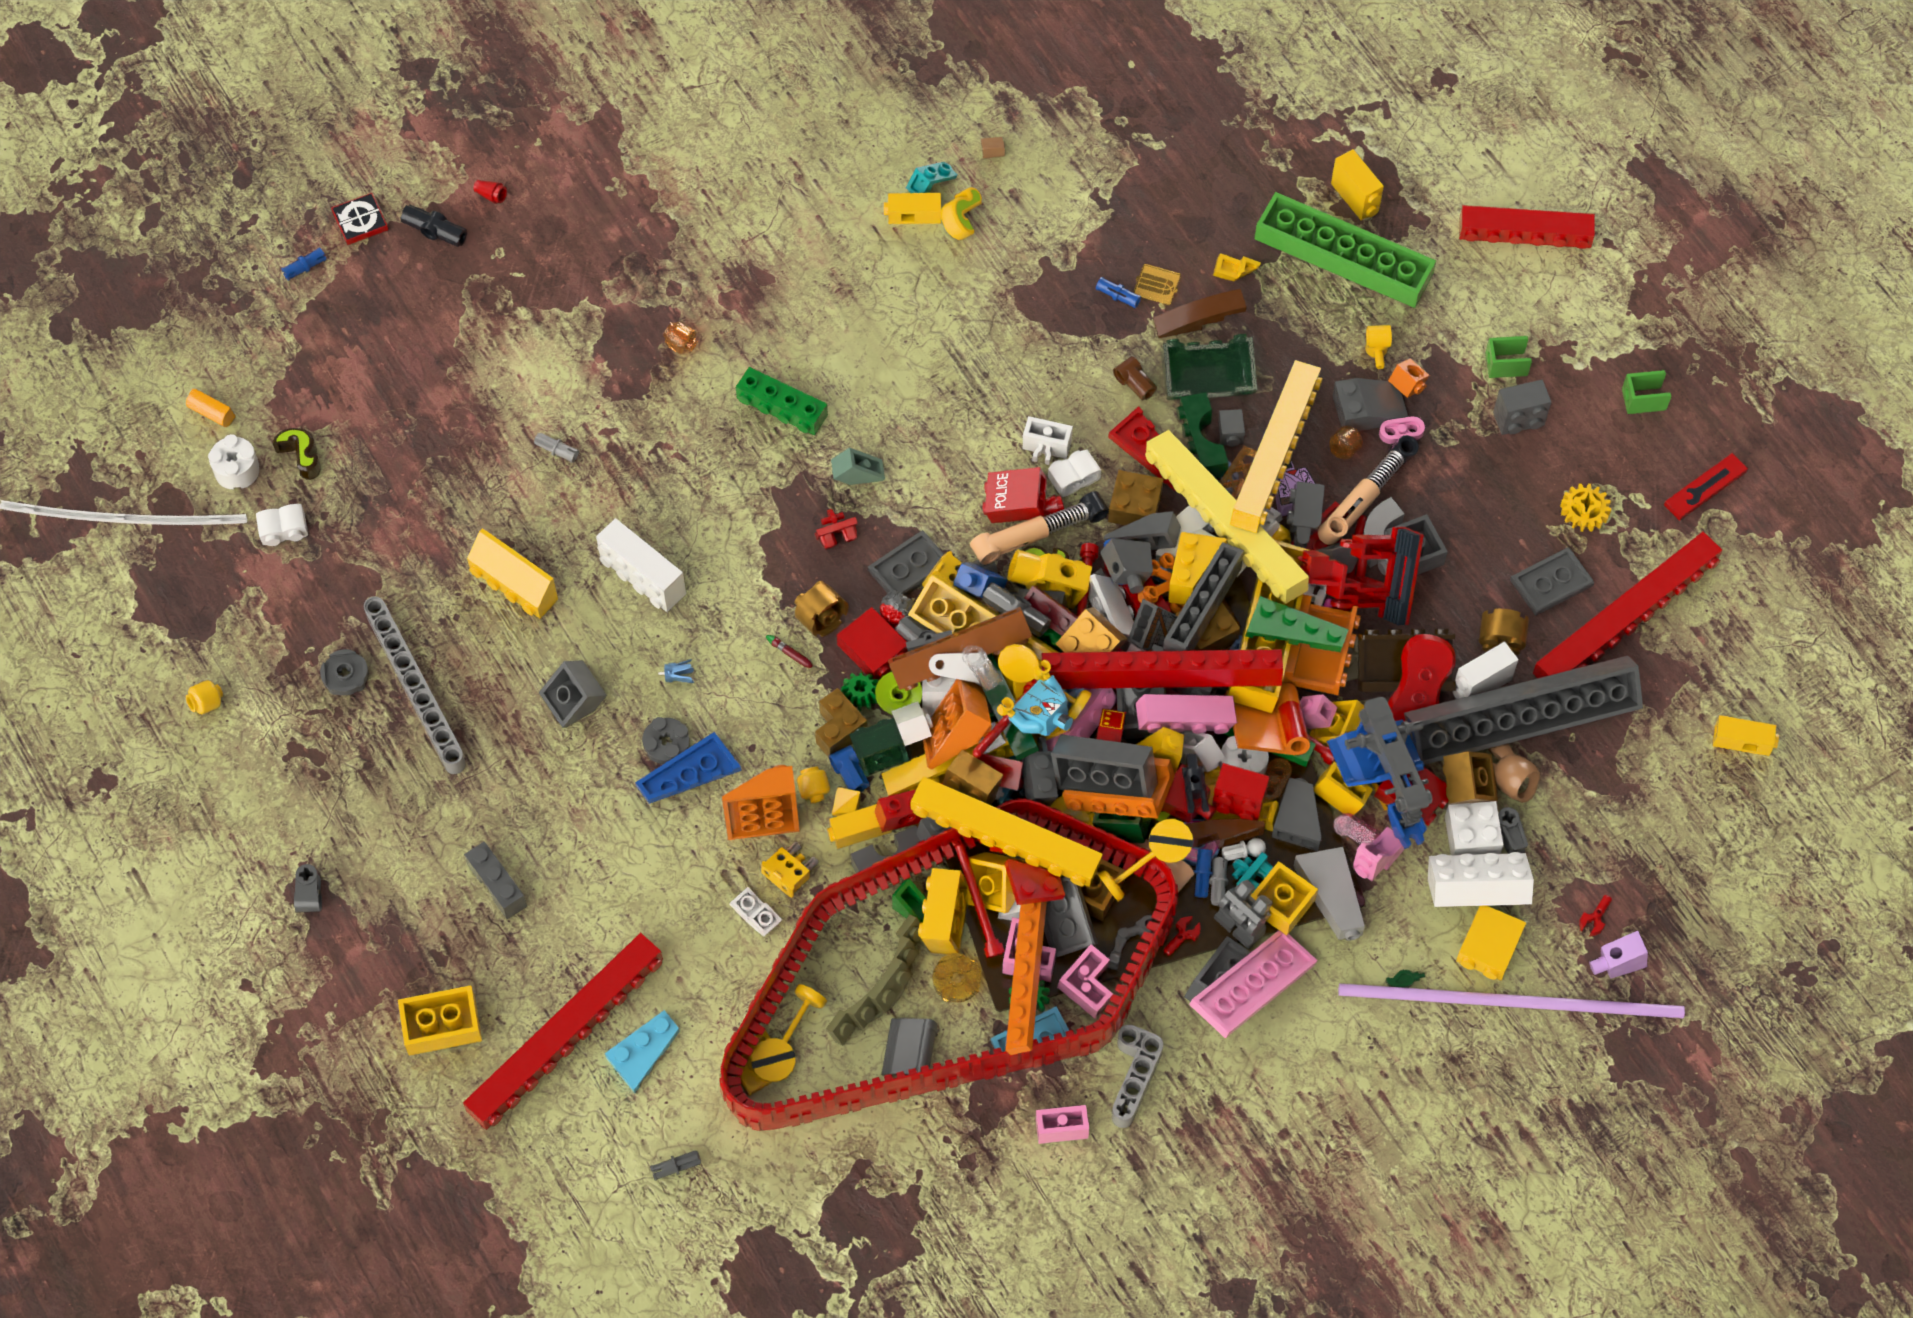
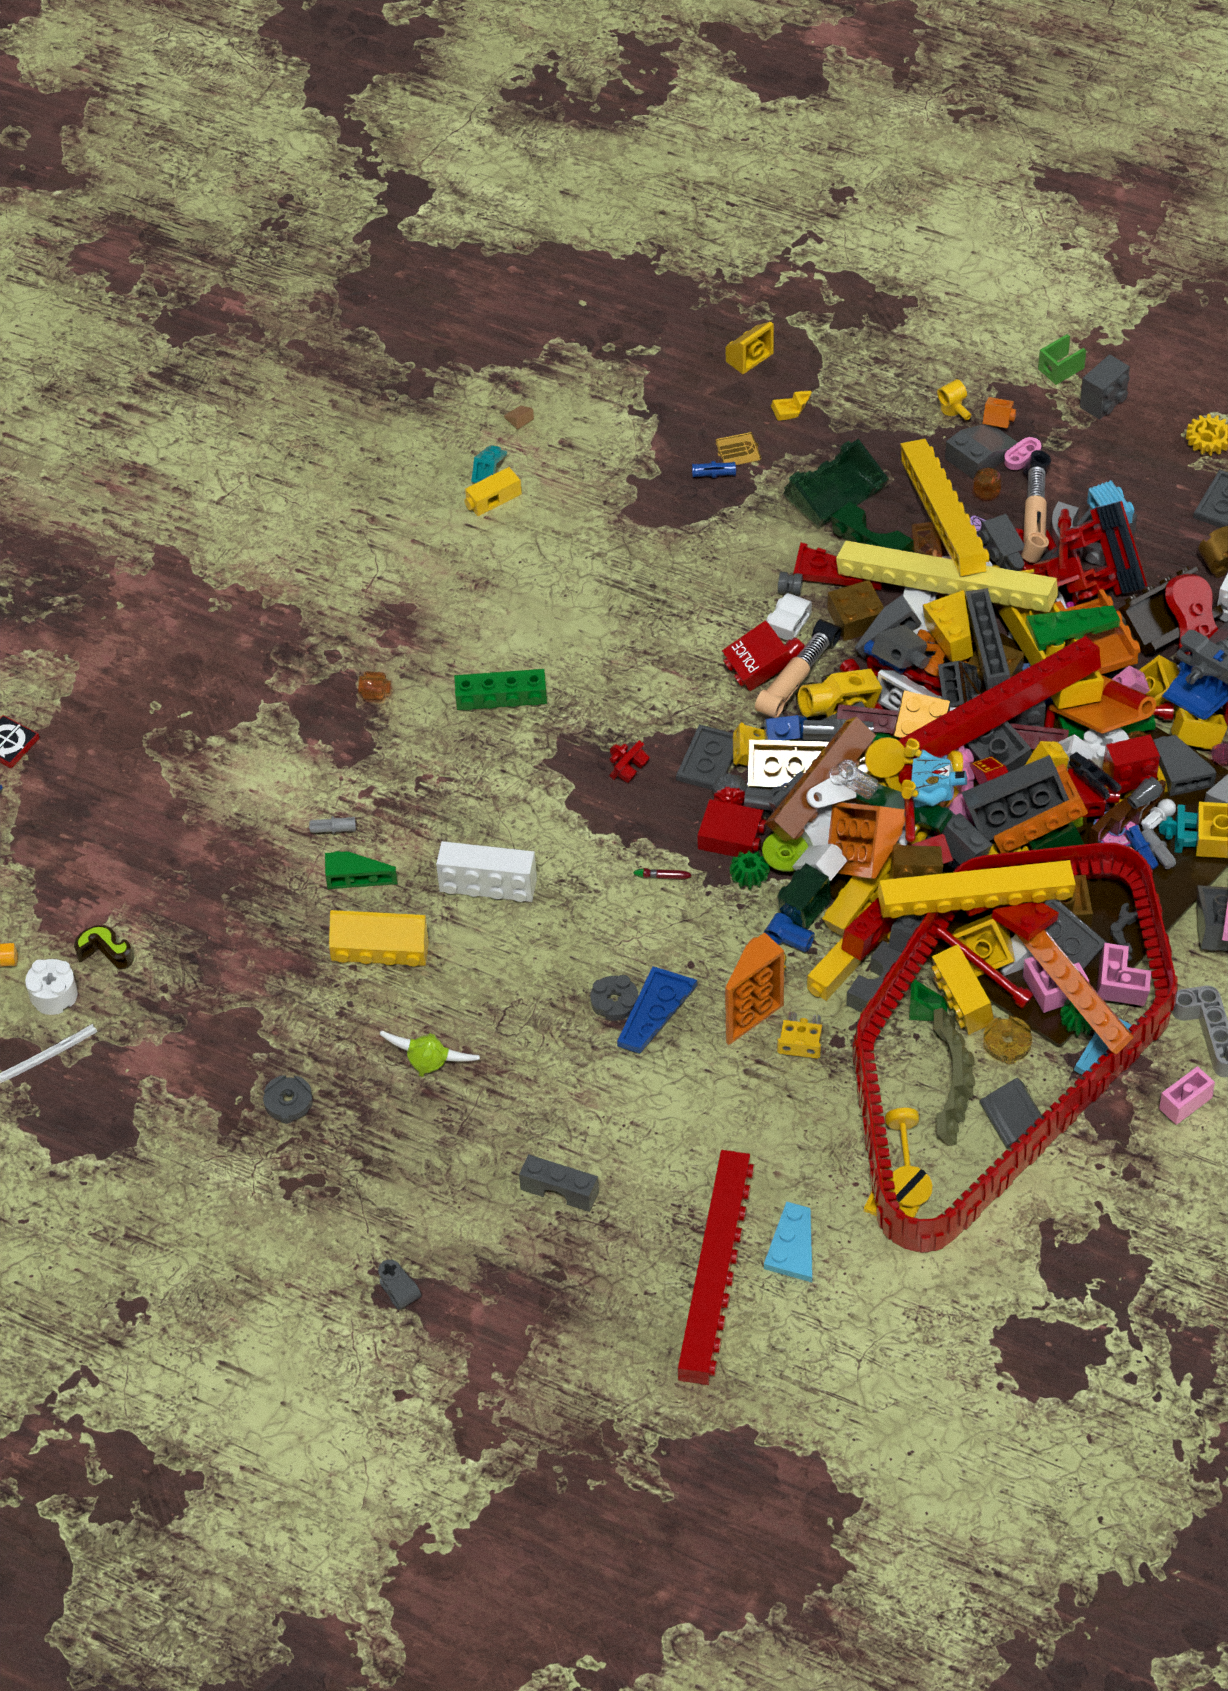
camera: 30 degrees left, 10 degrees down
yellow head [186,680,223,715] -> none
white brick [256,504,308,546] -> none
light grey beam [364,596,466,774] -> none
yellow brick [398,985,482,1056] -> none
black piece [400,204,467,247] -> none
red cone [473,180,507,204] -> none
dark grey slope [539,660,607,728] -> none
dark grey axle [650,1150,701,1181] -> none
flat silver piece [658,659,694,683] -> none
white slope [729,887,782,936] -> none
pearl gold brick [795,581,849,637] -> none
pearl gold brick [815,688,868,758] -> none
sand green slope [831,447,885,485] -> none
yellow slope [832,787,861,816] -> none
yellow animal [941,187,982,240] -> none
white brick [1023,416,1073,465] -> none
yellow piece [1098,819,1193,902] -> none
reddish brown piece [1113,356,1157,400] -> none
bright pink brick [1136,694,1237,734] -> none
reddish brown slope [1153,289,1247,338] -> none
red bar [1163,916,1200,956] -> none
dark grey hips [1214,880,1272,950] -> none
dark grey brick [1218,409,1245,447] -> none
bright green brick [1255,192,1436,308] -> none
yellow brick [1331,149,1384,221] -> none
red brick [1459,205,1595,249] -> none
bright green piece [1622,370,1671,414] -> none
none -> green slope [325,851,398,889]
none -> lime helmet [380,1031,480,1077]
none -> yellow slope [725,322,774,374]
none -> dark grey wheel [778,571,803,596]
none -> red bar [1058,509,1071,576]
none -> medium azure brick [1087,480,1134,524]
none -> dark grey cone [1127,777,1163,809]

